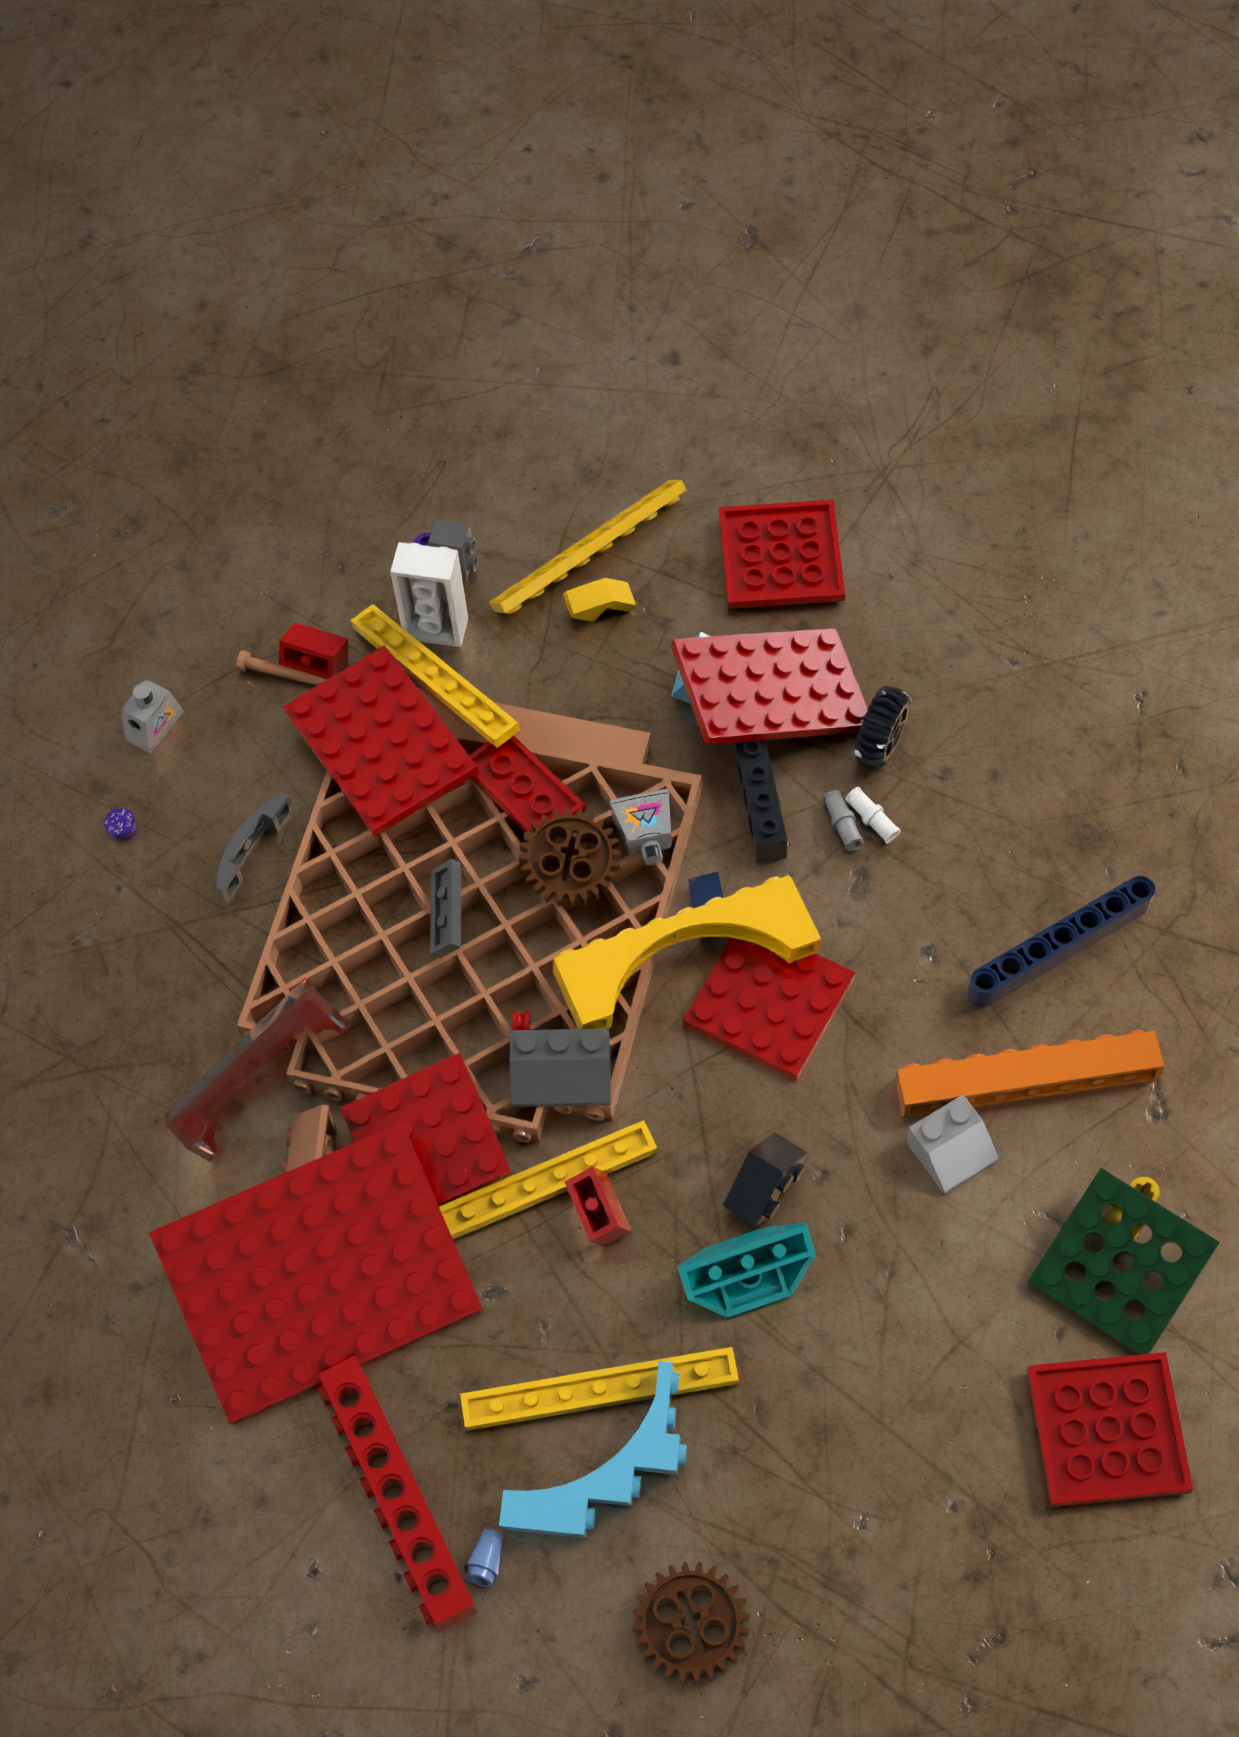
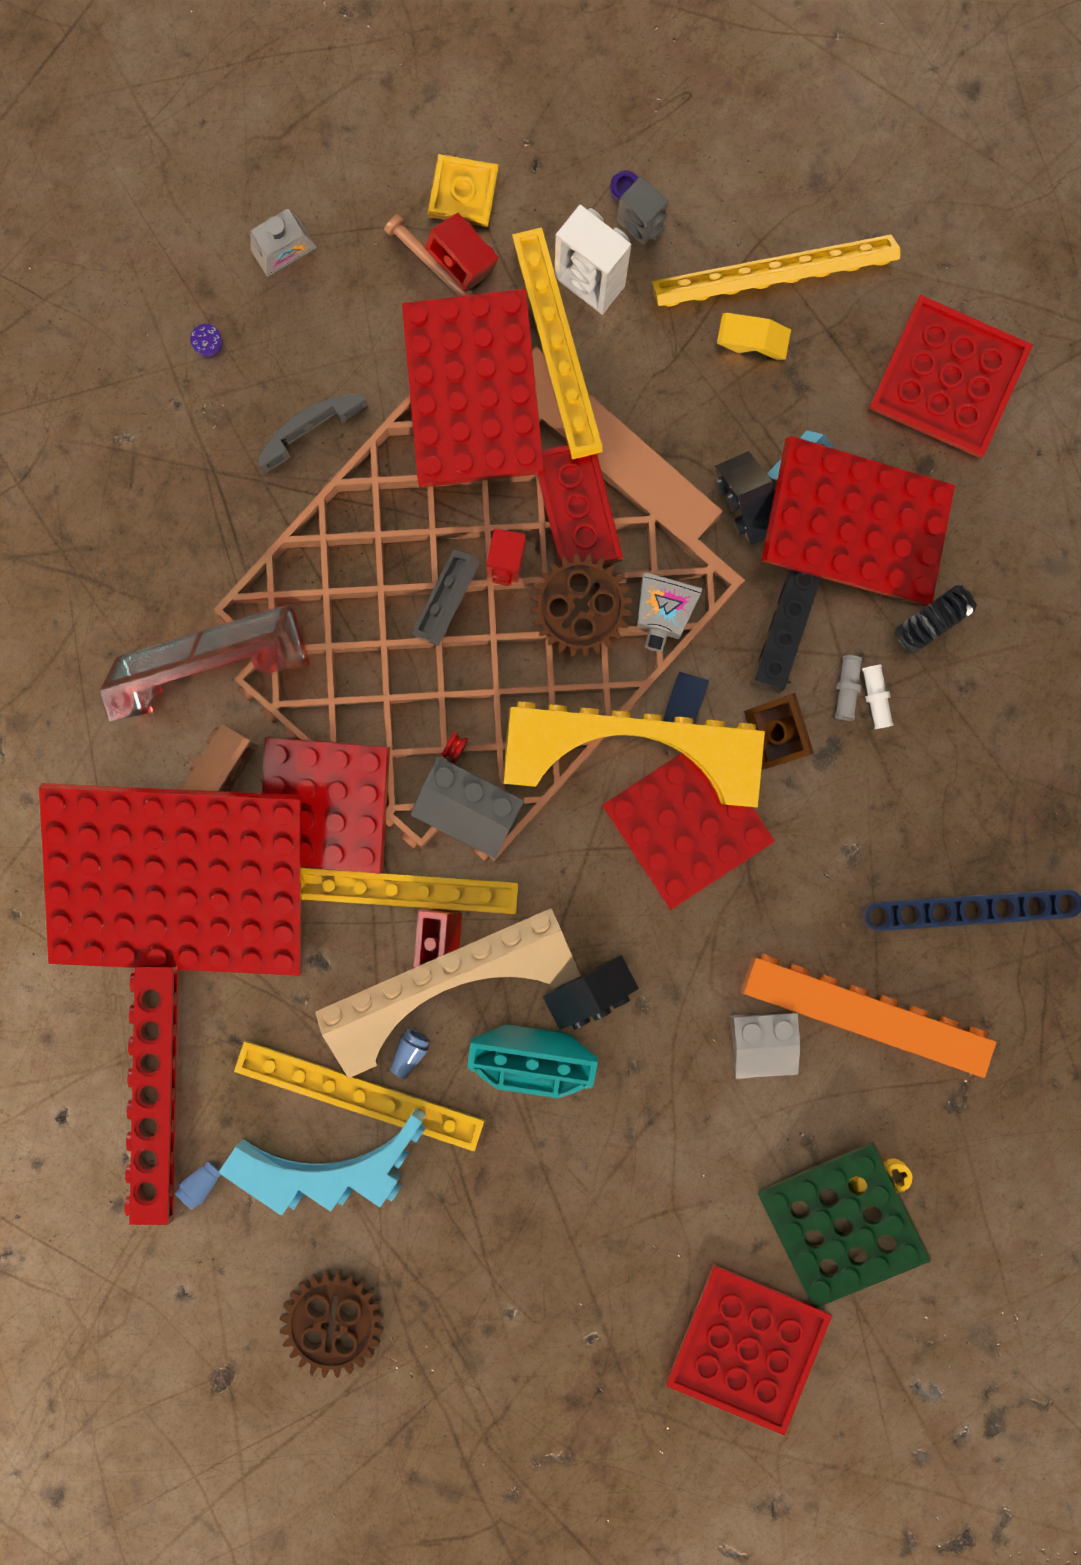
camera: 20 degrees right, 25 degrees up
none -> tan arch [315,908,581,1078]
none -> medium blue cone [390,1029,430,1079]
none -> yellow plate [428,154,499,227]
none -> red brick [486,528,526,586]
none -> black brick [714,451,775,545]
none -> reddish brown slope [744,693,814,770]

